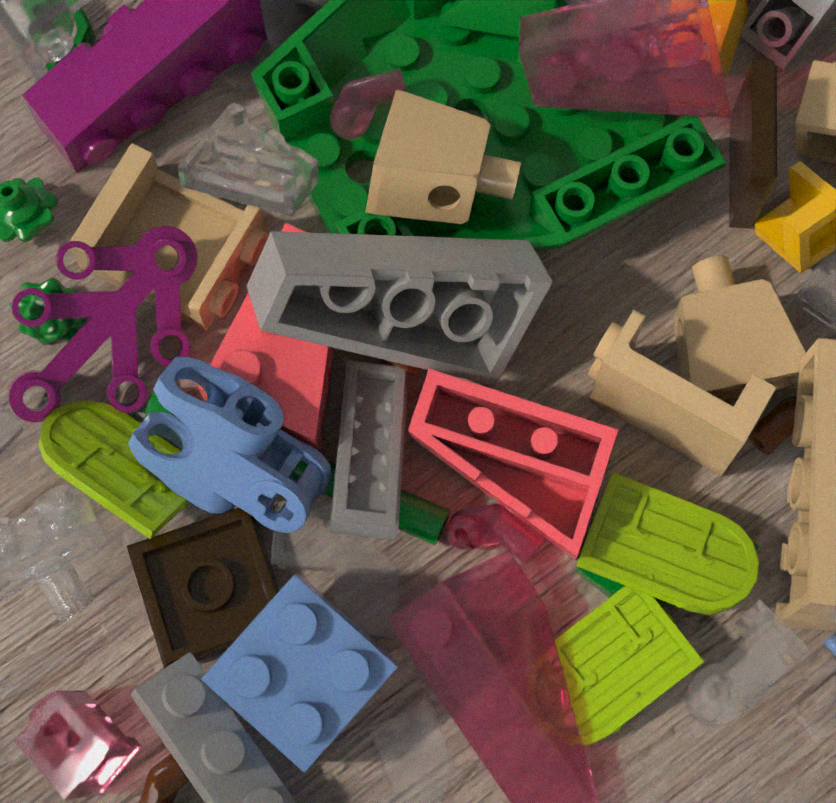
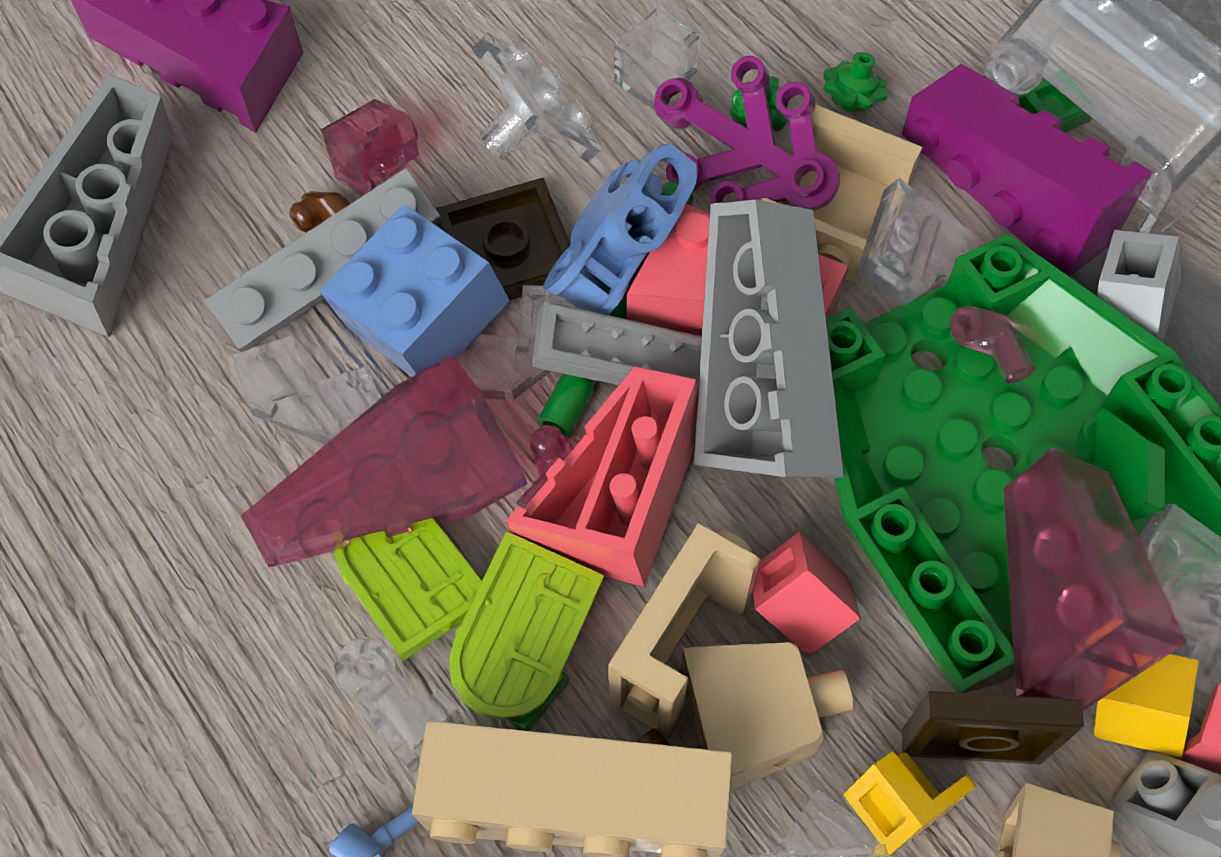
camera: 90 degrees right, 10 degrees down
lime window [38,400,190,539] -> none
tan torso [366,90,521,224] -> none
none -> coral panel [752,532,861,654]

